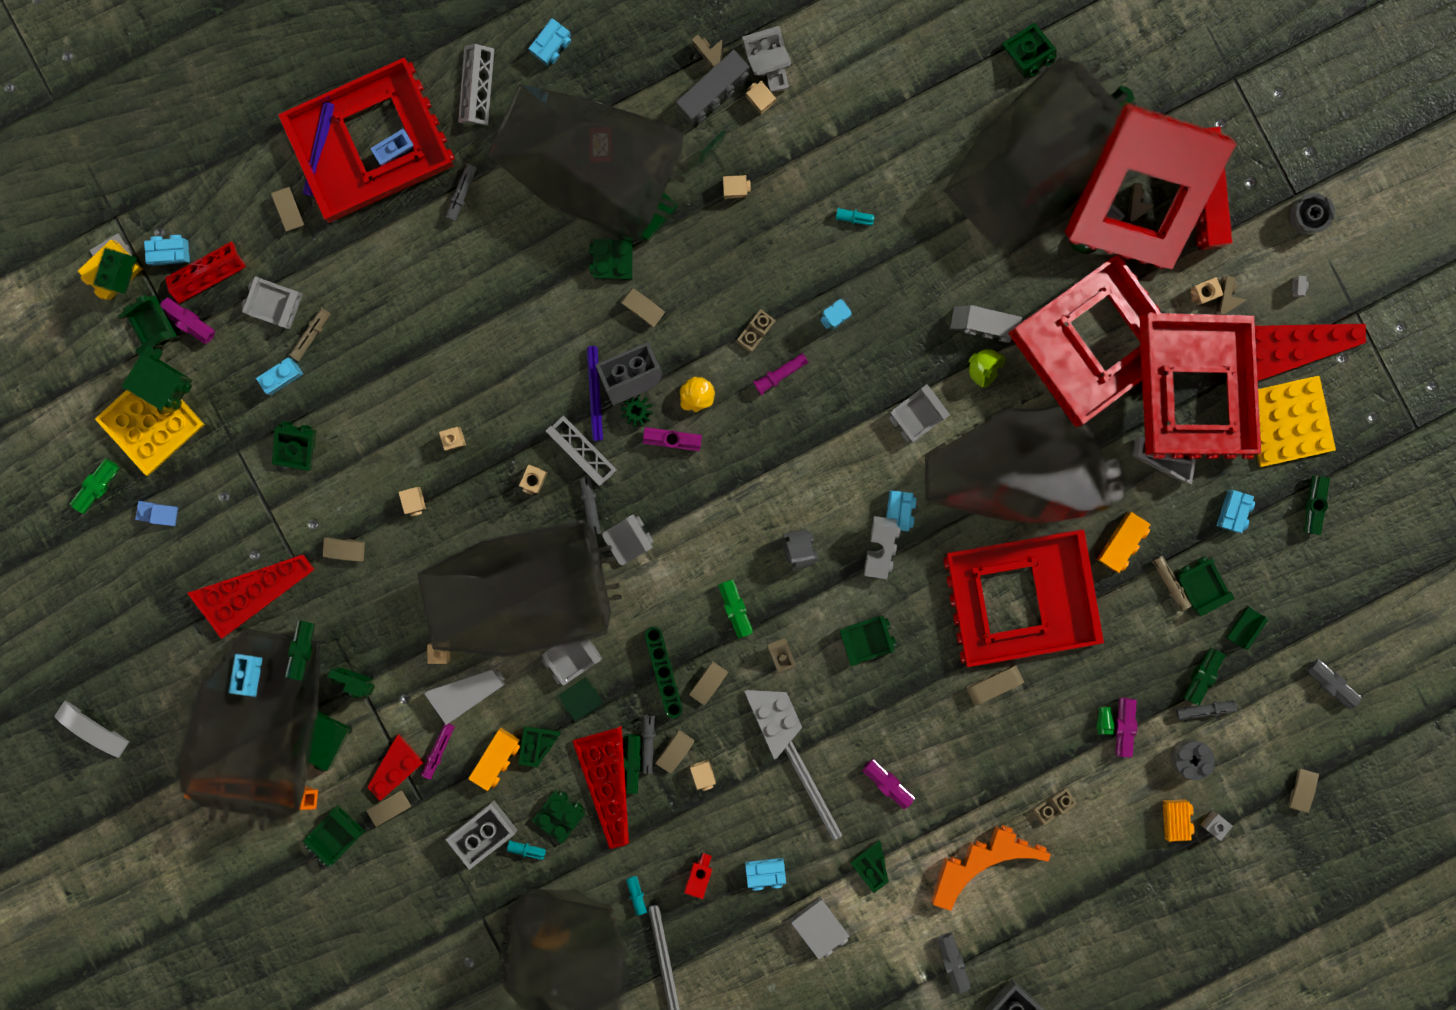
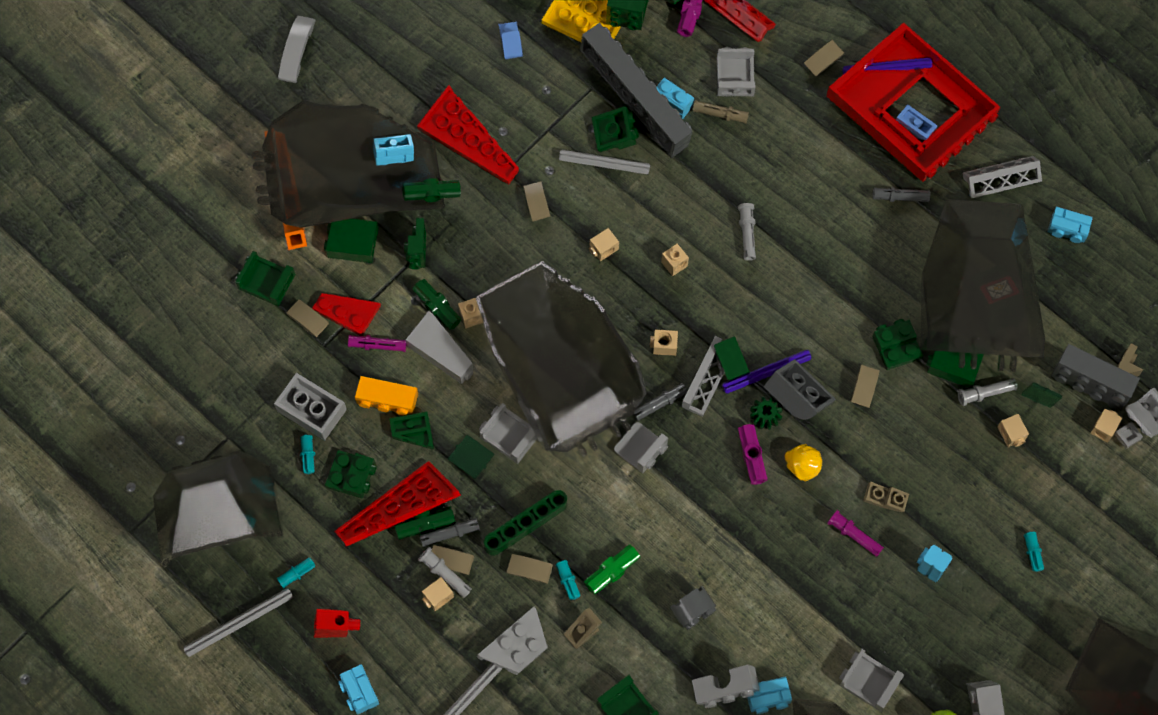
camera: 70 degrees right, 20 degrees down
none -> dark green piece [412,279,462,330]
none -> light grey pin [418,547,472,598]
none -> teal axle [555,560,580,600]
none -> light grey axle [559,150,650,174]
none -> dark grey brick [580,23,692,158]
none -> dark green panel [714,336,749,380]
none -> light grey pin [738,203,756,261]
none -> light grey pin [958,378,1017,406]

